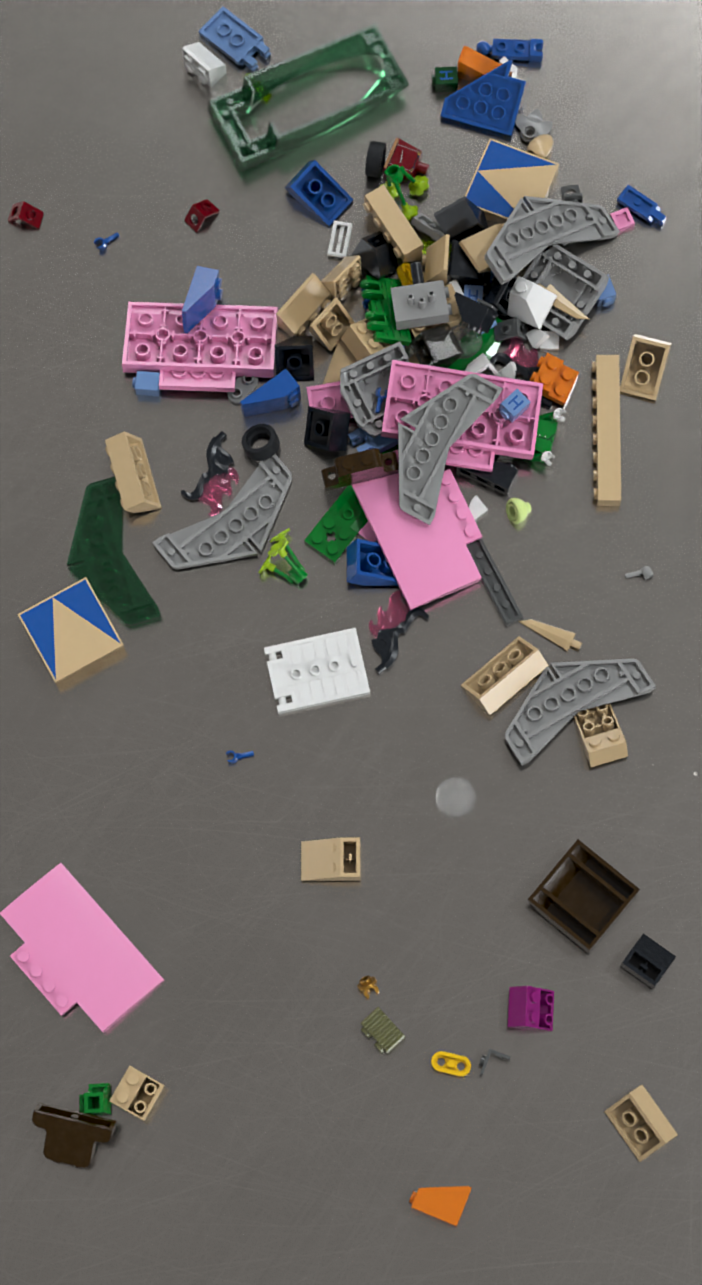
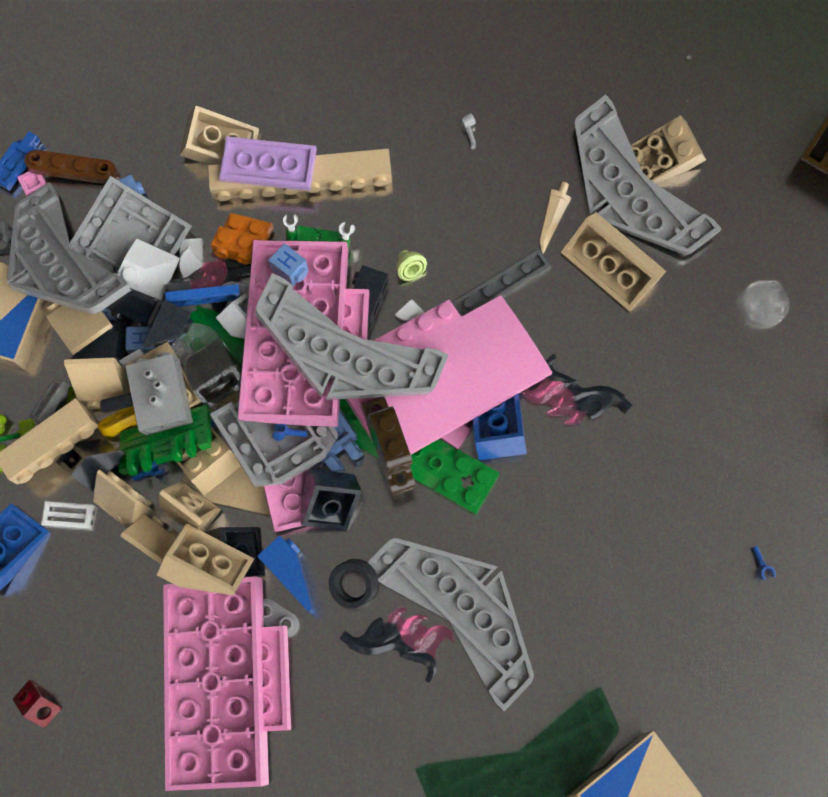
camera: 100 degrees left, 0 degrees up
tan slope [105,431,162,513] -> none
medium blue brick [132,371,160,397] -> none
blue slope [182,266,223,333] -> none
plant [258,528,308,585] -> none
white door [264,628,370,714] -> none
black slope [433,196,488,242] -> none
tan bar [537,283,590,320] -> none
none -> reddish brown plate [25,150,117,184]
none -> tan slope [157,524,254,595]
none -> blue tile [165,284,240,307]
none -> lavender tile [219,136,317,191]

